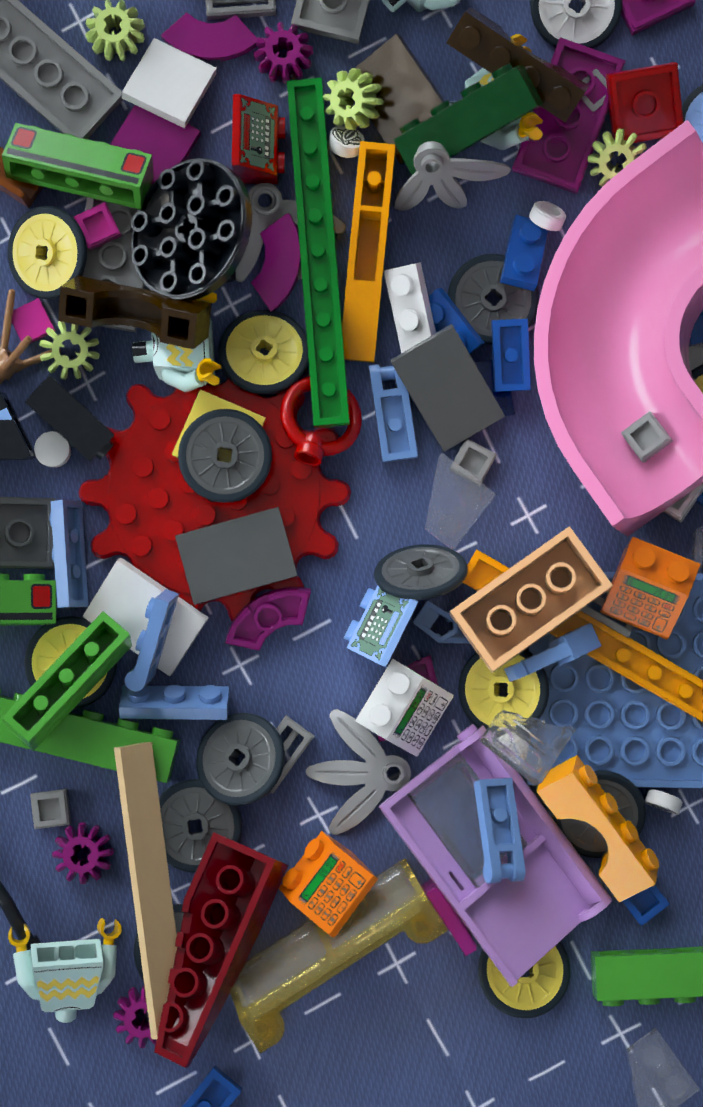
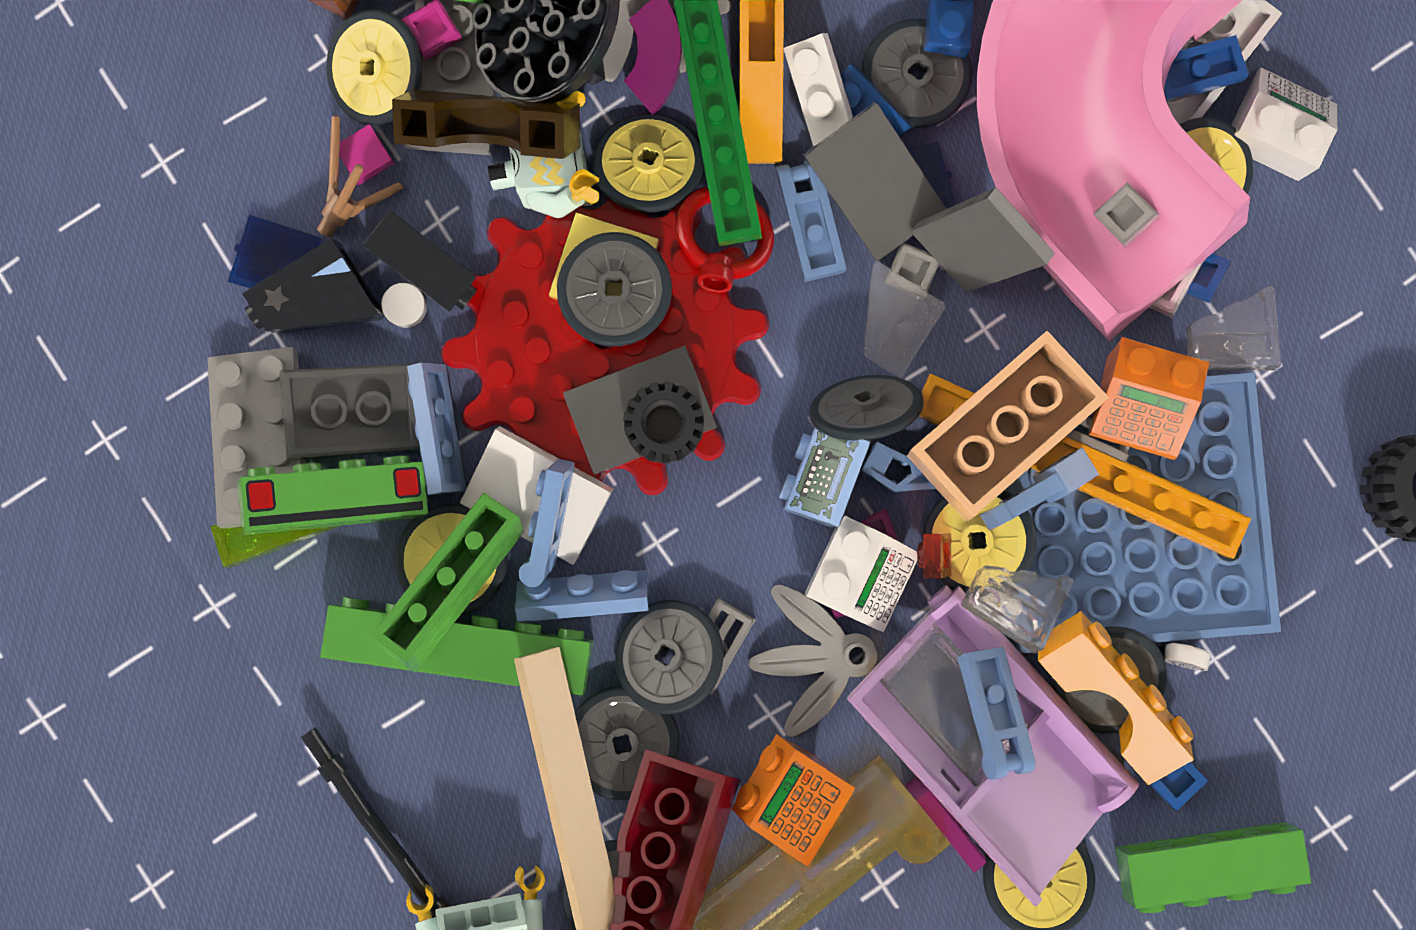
camera: 10 degrees left, 0 degrees up
light grey tile [30,788,72,829] -> none
yellowish green gear [39,321,100,379] -> none
magenta gear [52,822,114,884] -> none
magenta tile [225,587,311,651] -> none
blue plate [491,318,531,392] -> none
none -> black tyre [623,381,704,464]
none -> dark grey tile [910,187,1055,292]
none -> clear red plate [917,533,951,579]

